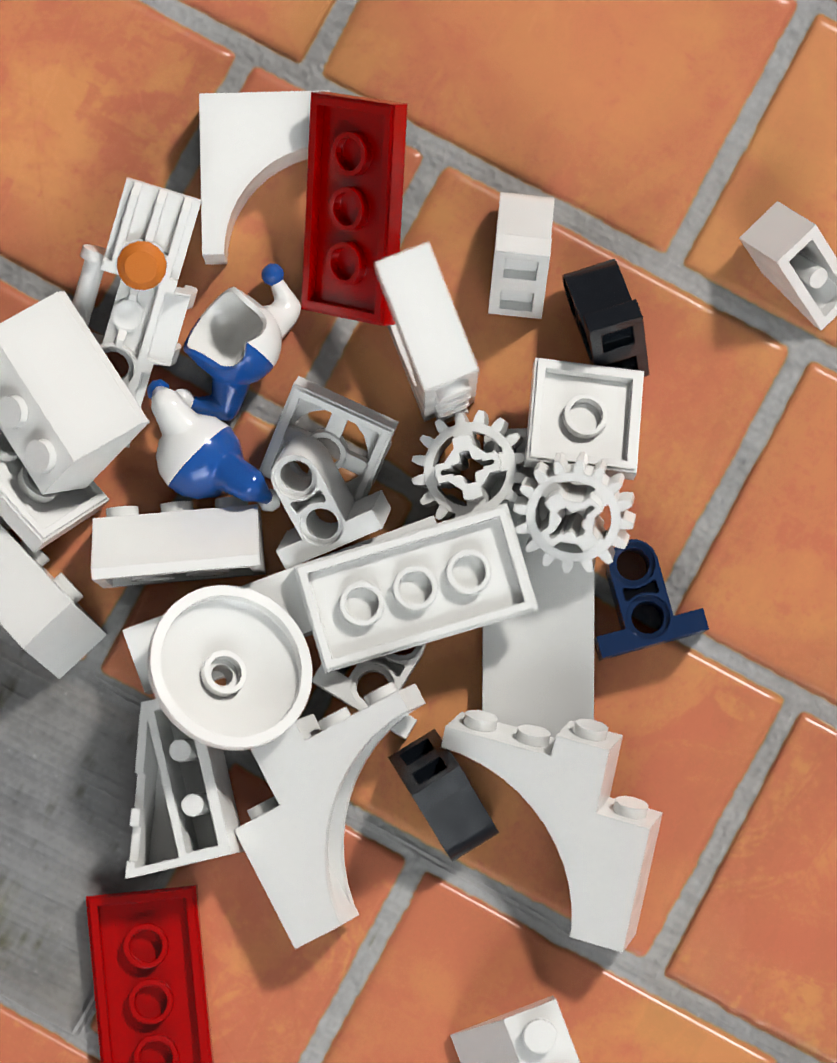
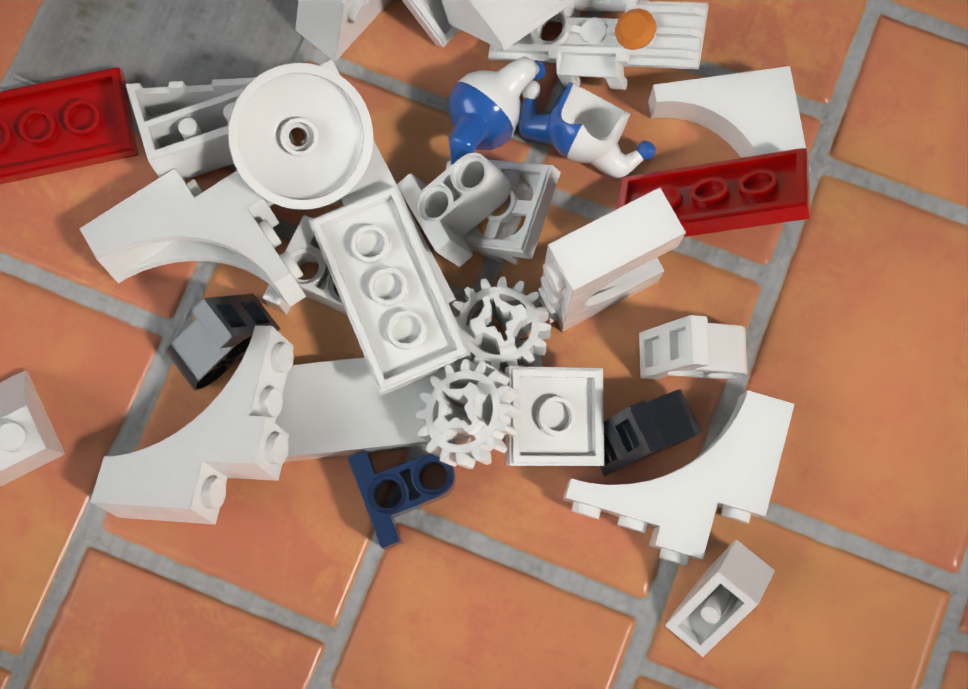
camera: 85 degrees right, 5 degrees down
white slope [91,496,266,588] -> none
none -> white arch [563,390,795,566]

